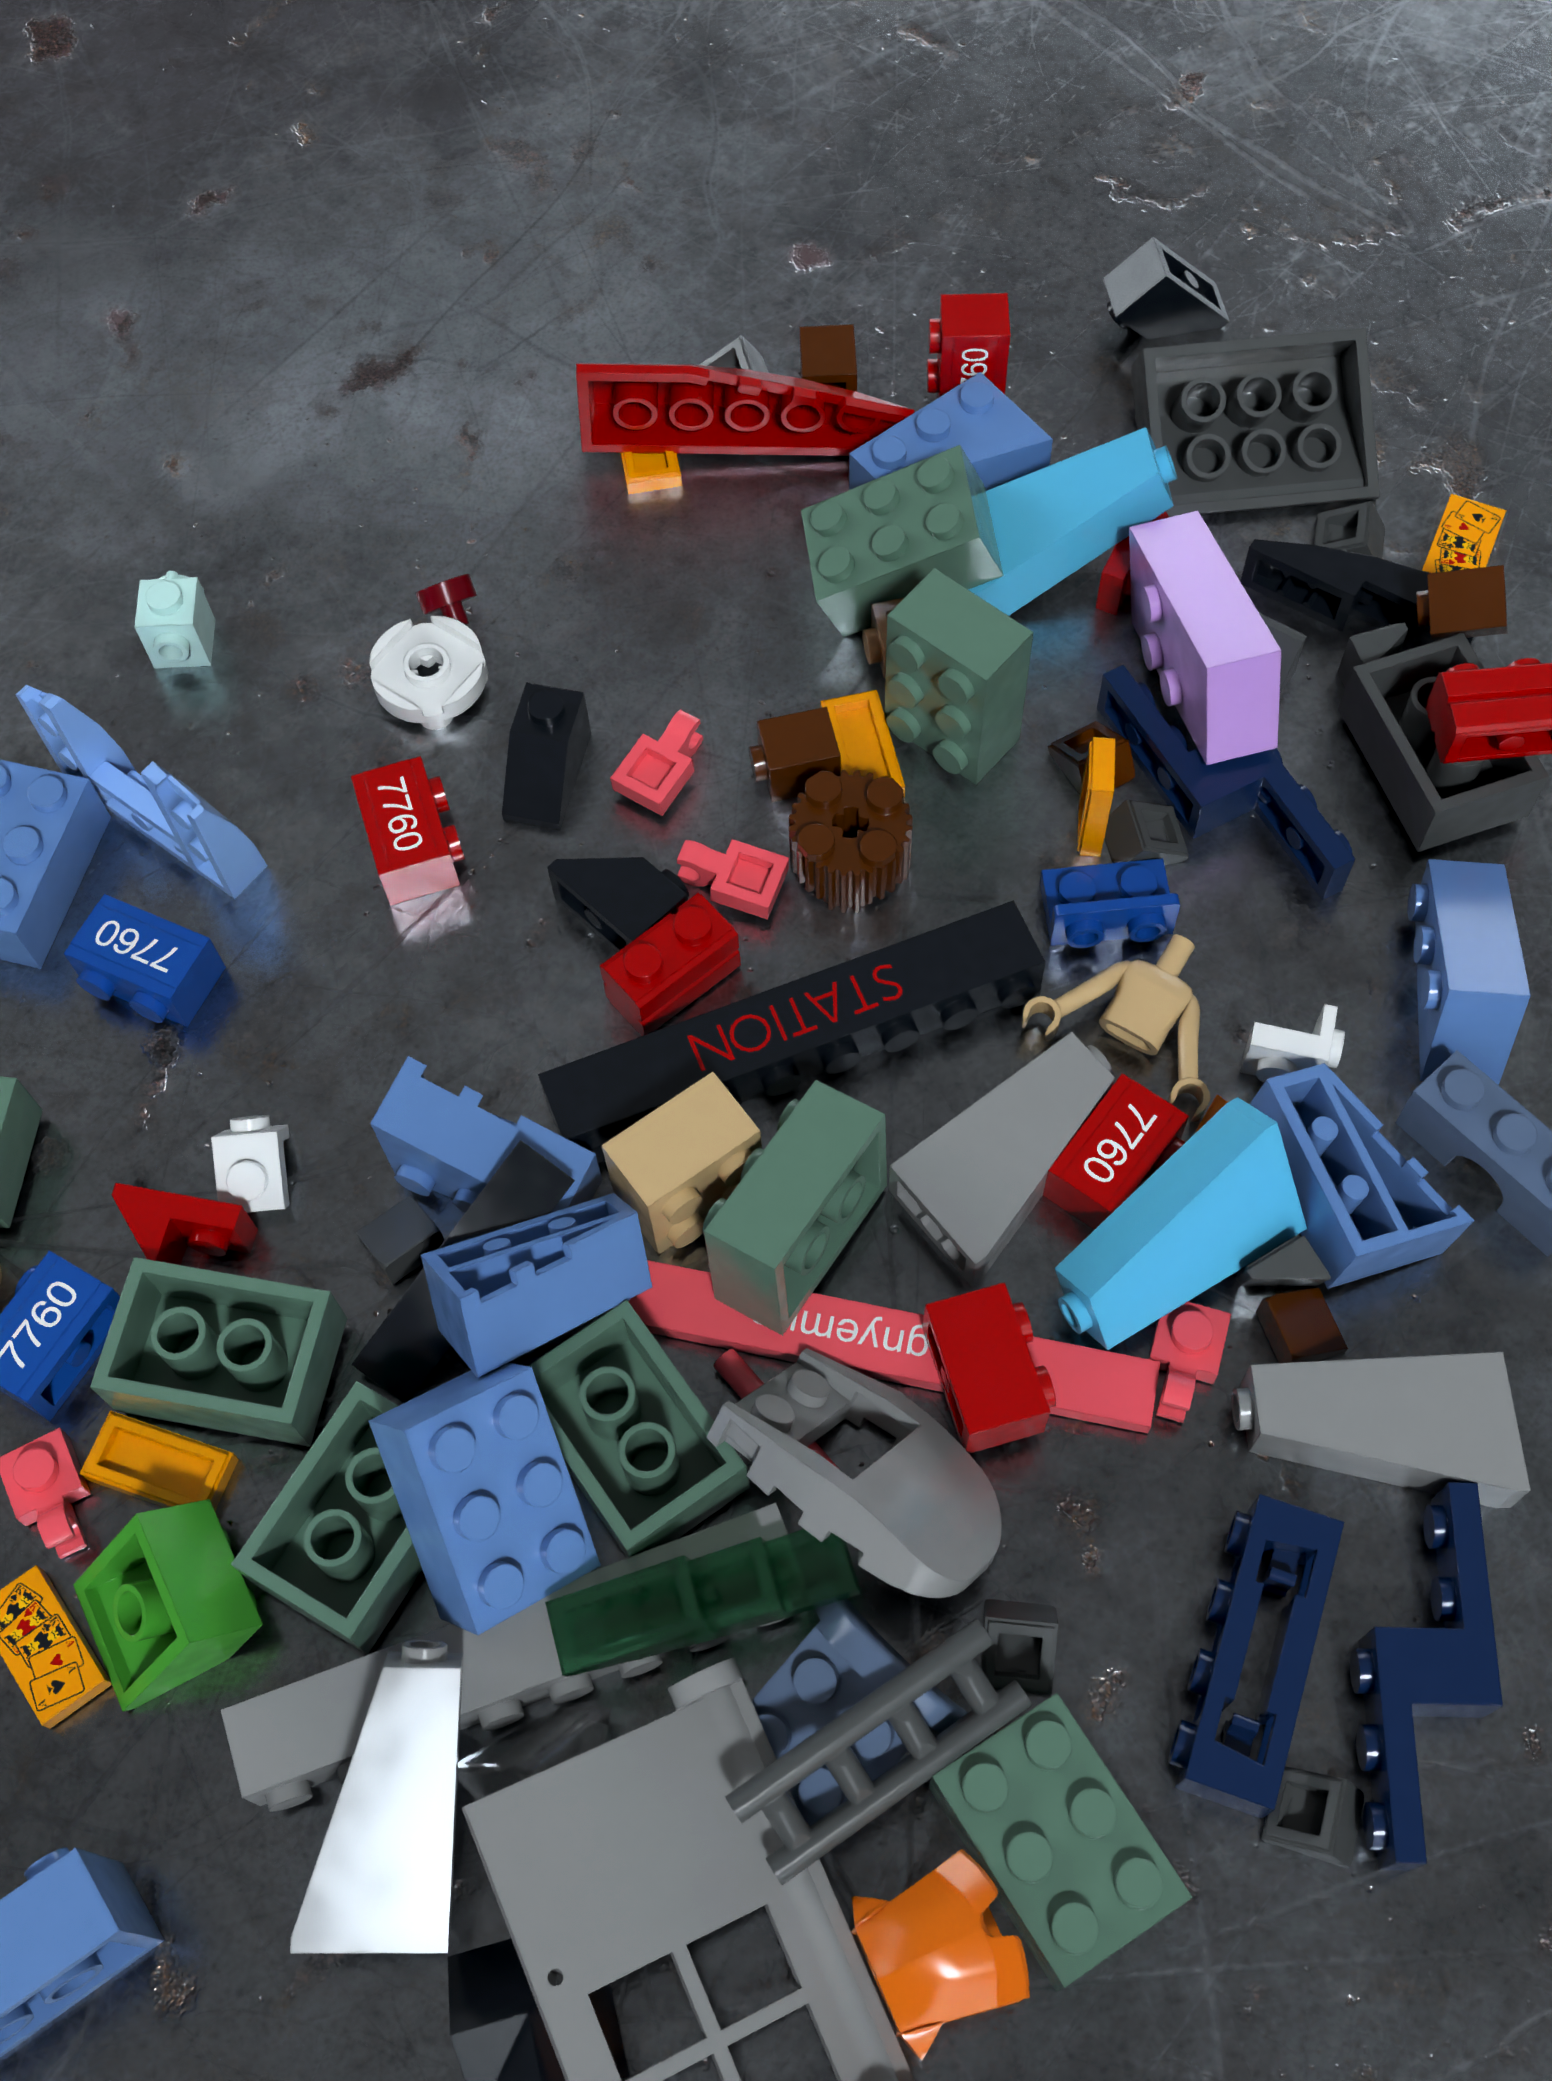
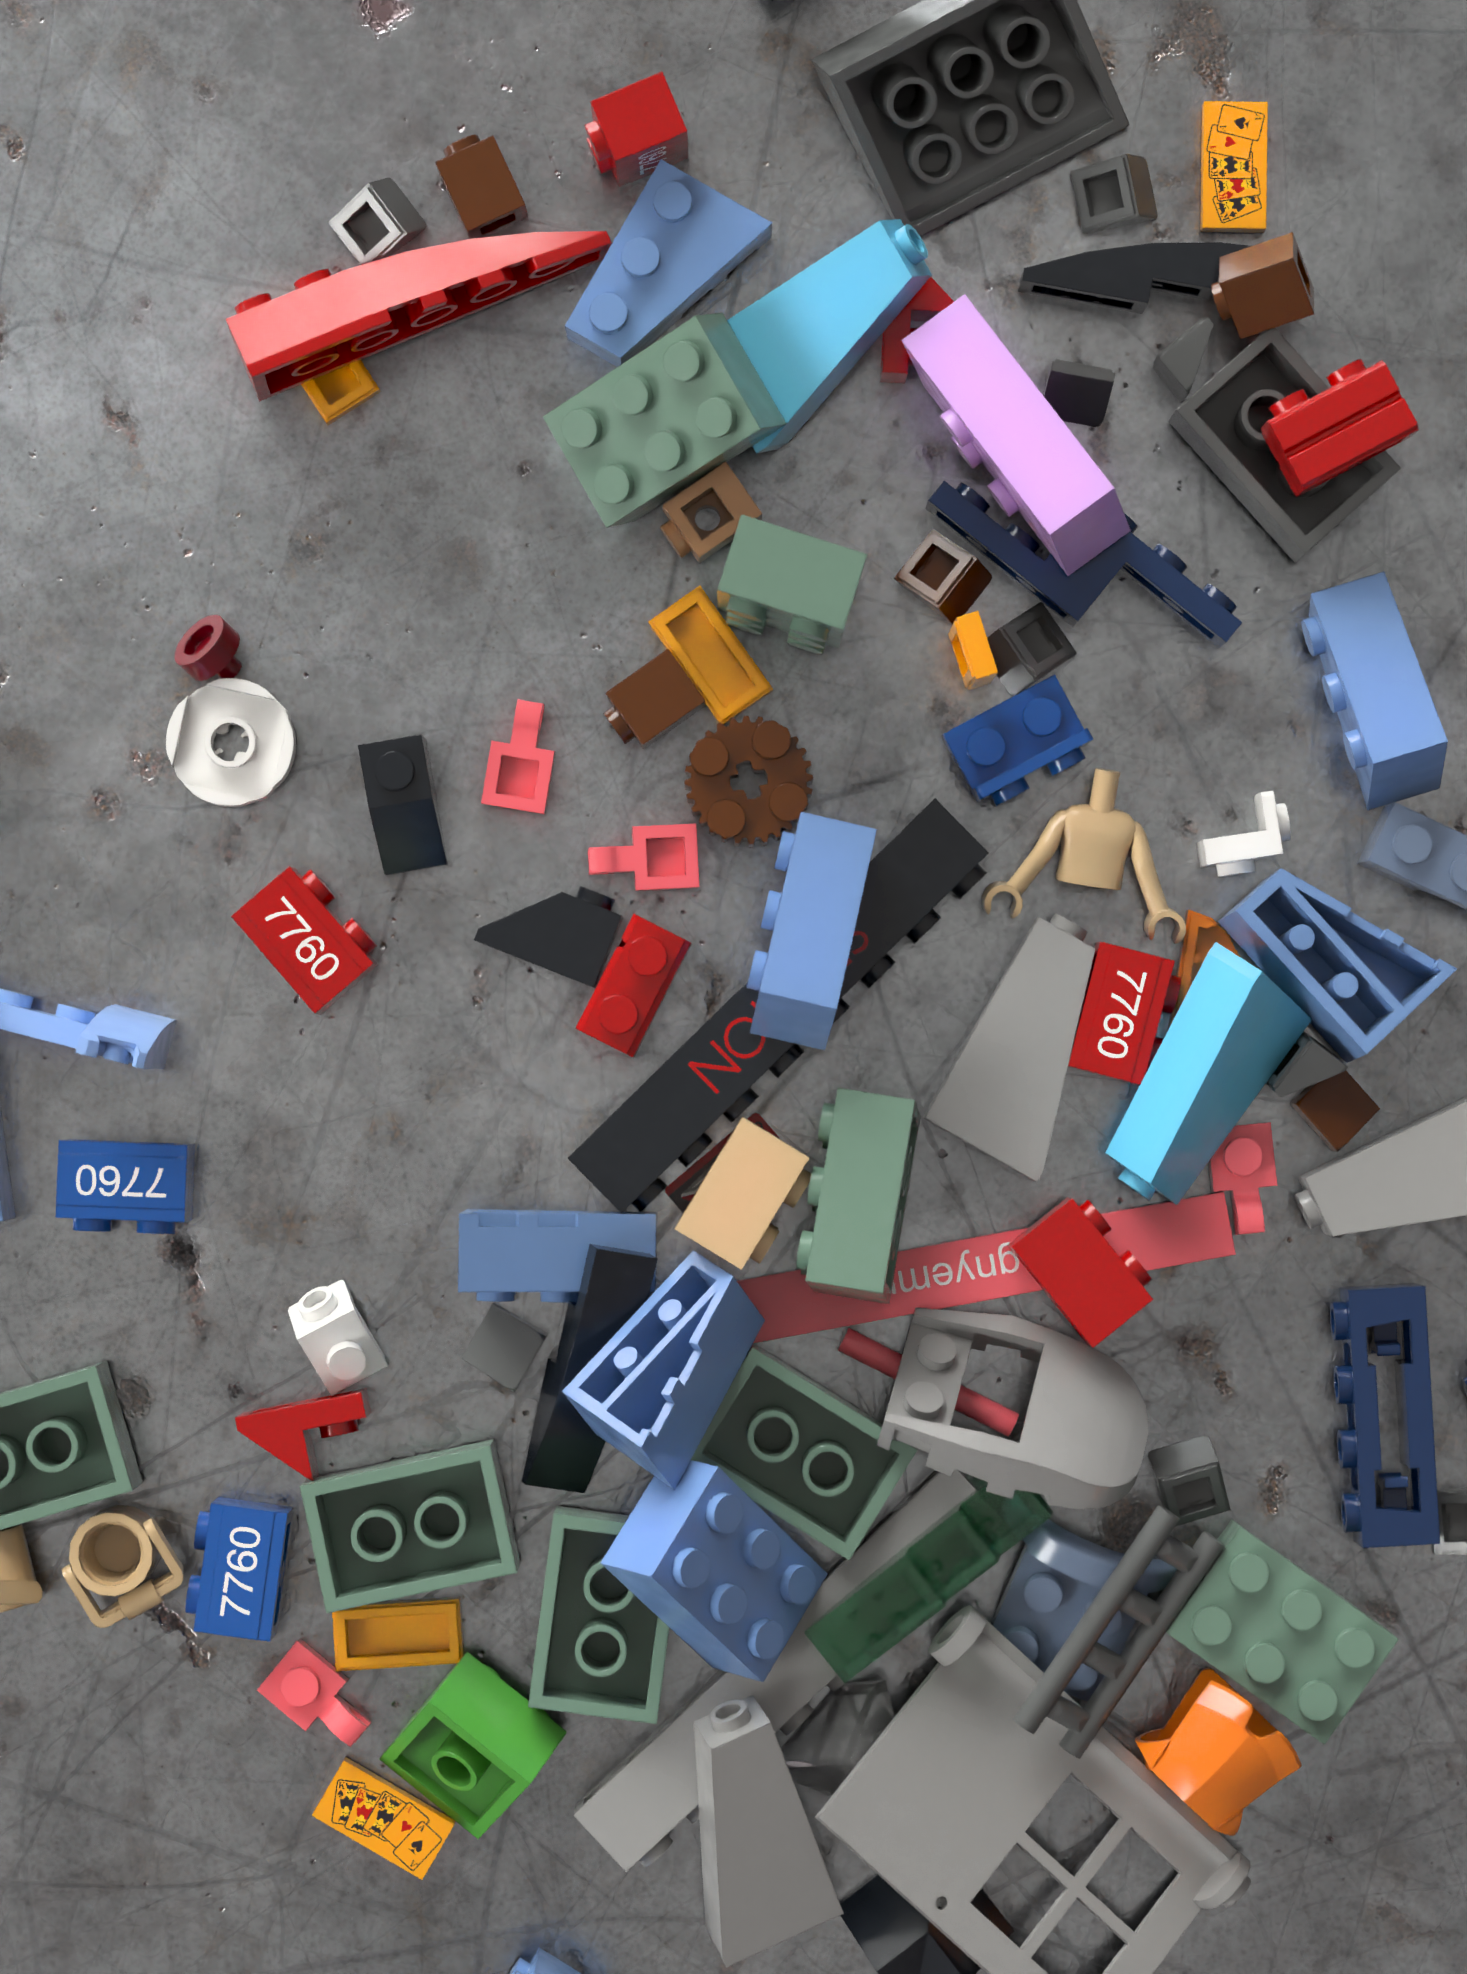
camera: 30 degrees left, 25 degrees up
none -> medium blue wedge [747,812,877,1050]

